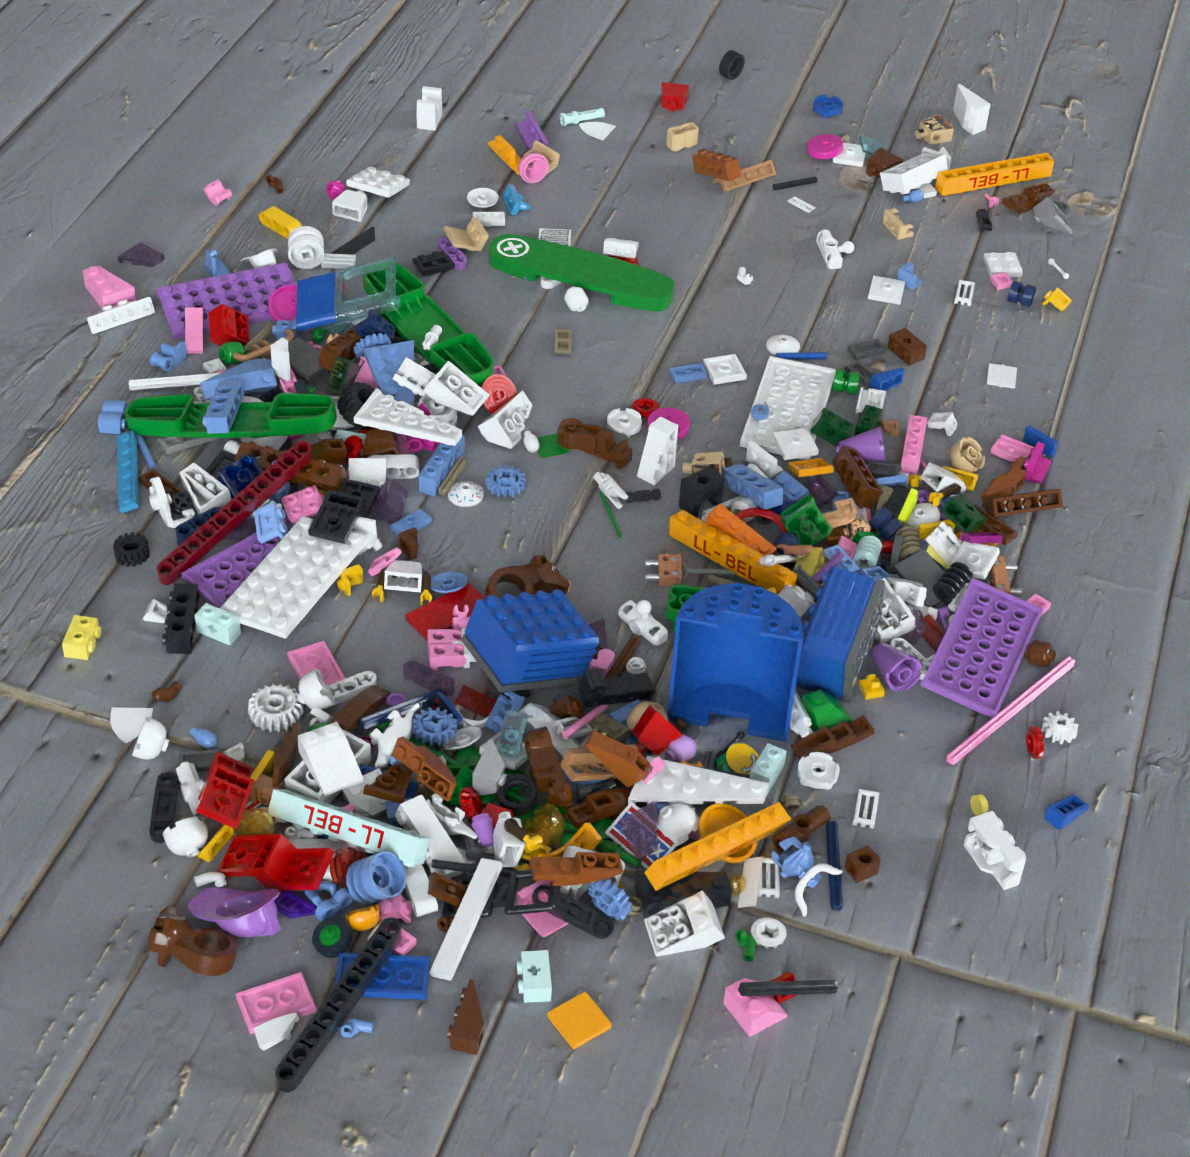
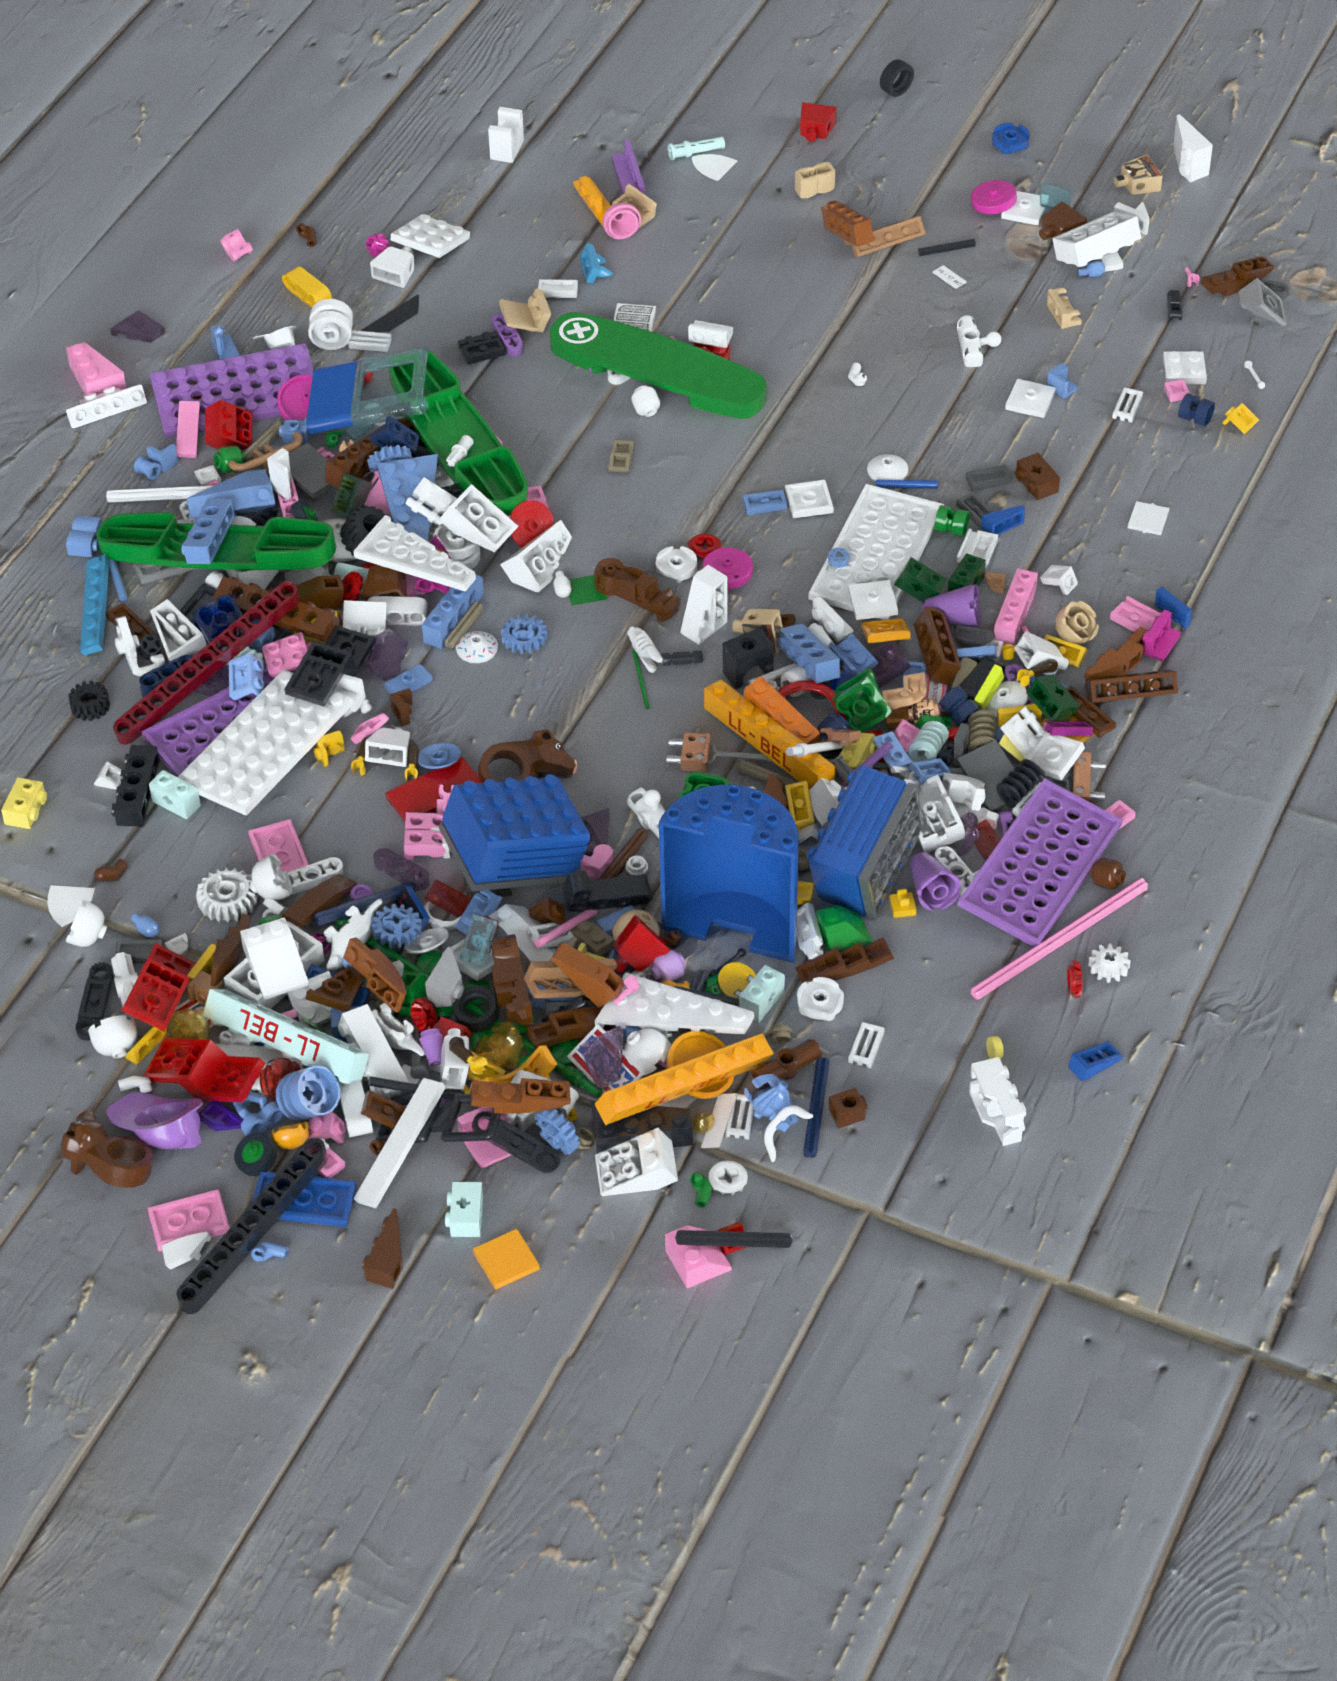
camera: 10 degrees right, 5 degrees up
white dish [467,188,499,208] -> none
light orange brick [935,153,1054,196] -> none

